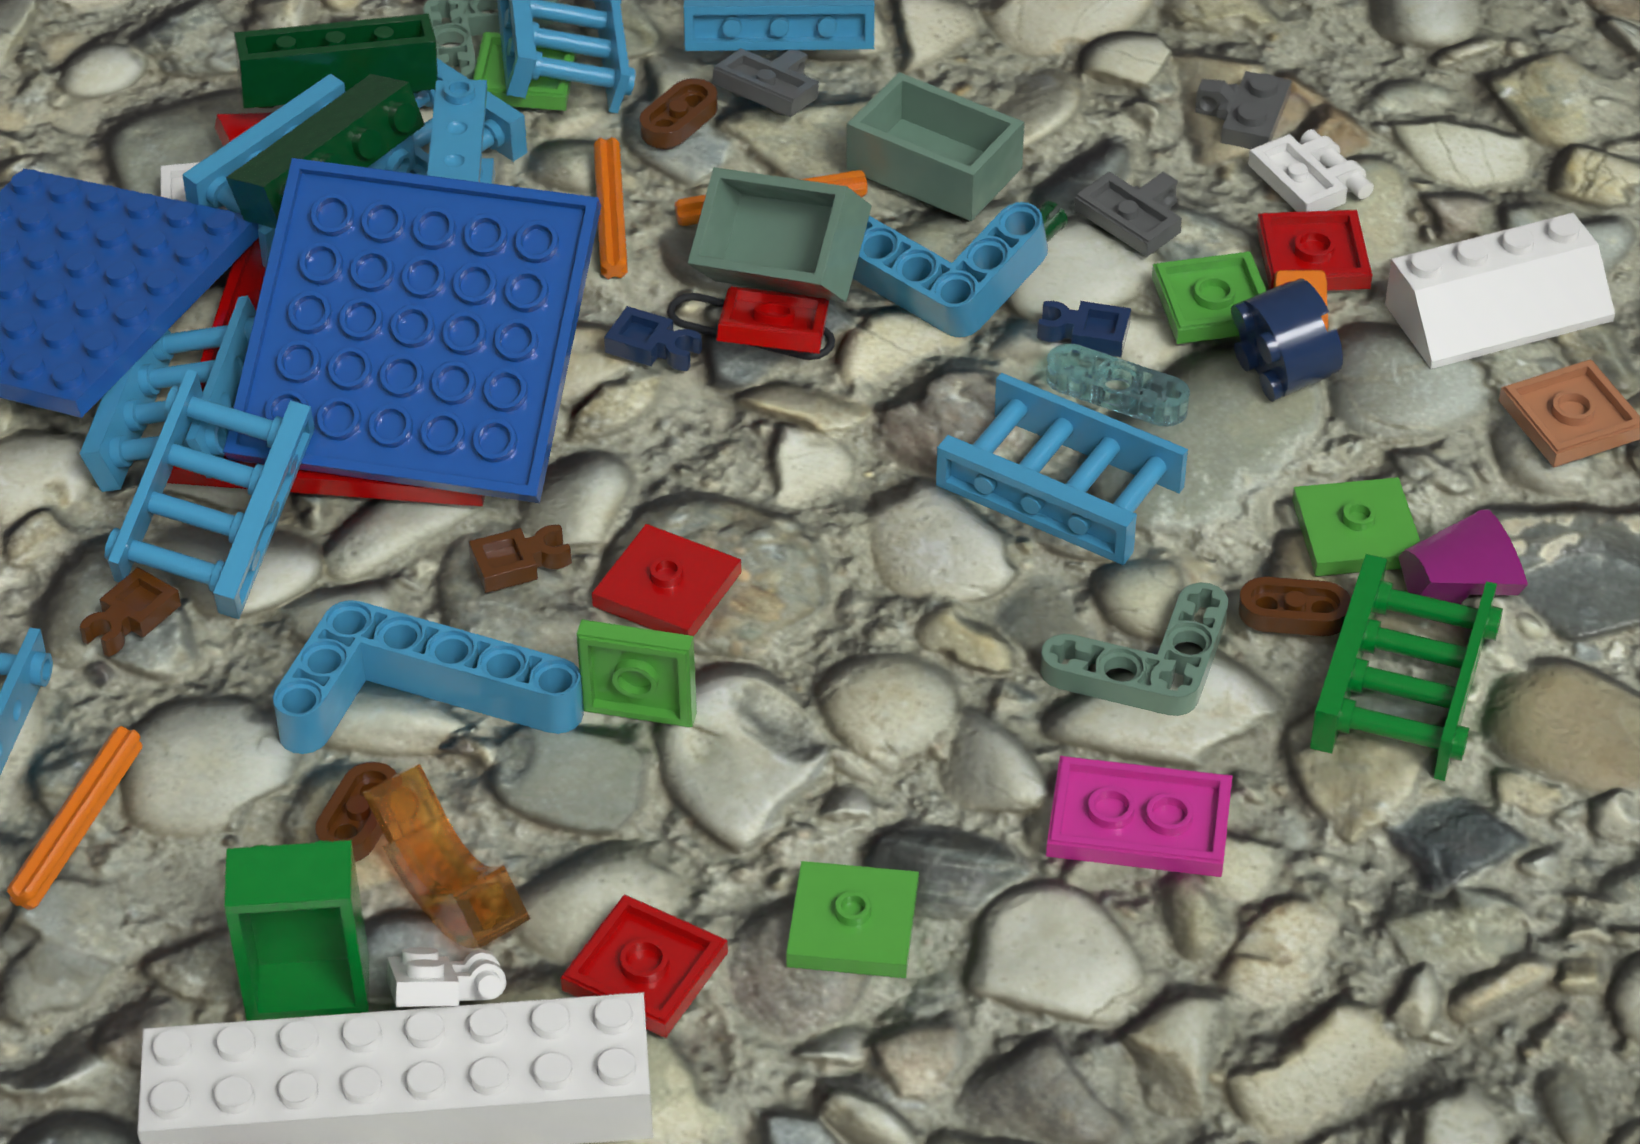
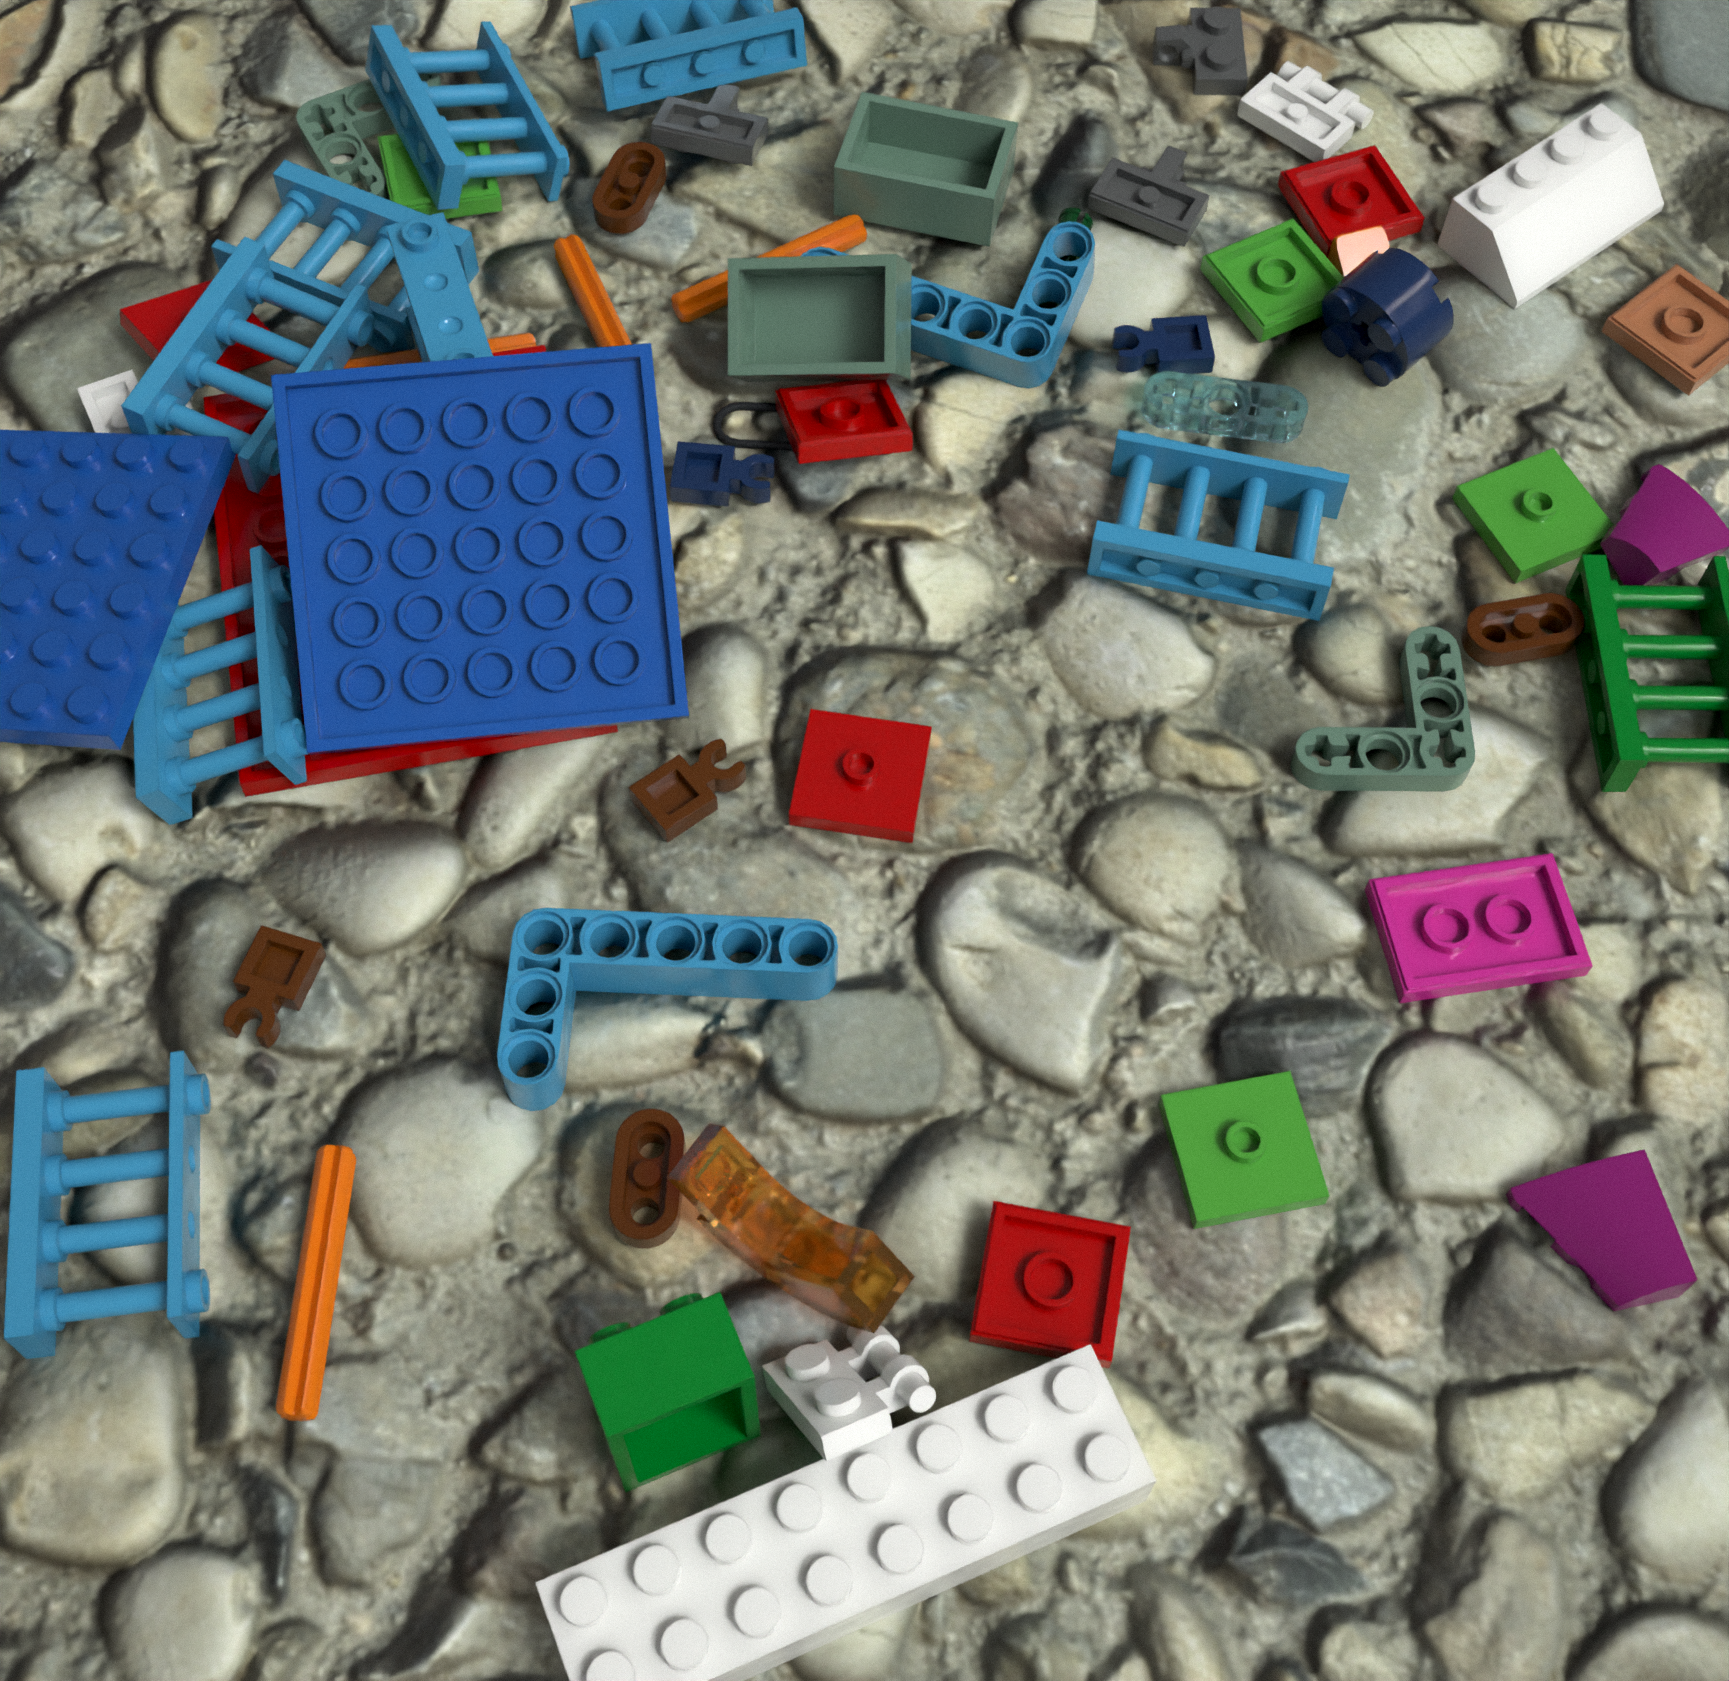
camera: 20 degrees left, 15 degrees up
dark azure fence [104,369,315,619] -> none
dark green brick [226,74,425,228] -> none
dark green brick [234,13,438,109] -> none
bright green plate [577,619,697,727] -> none
none -> magenta slope [1506,1149,1698,1311]

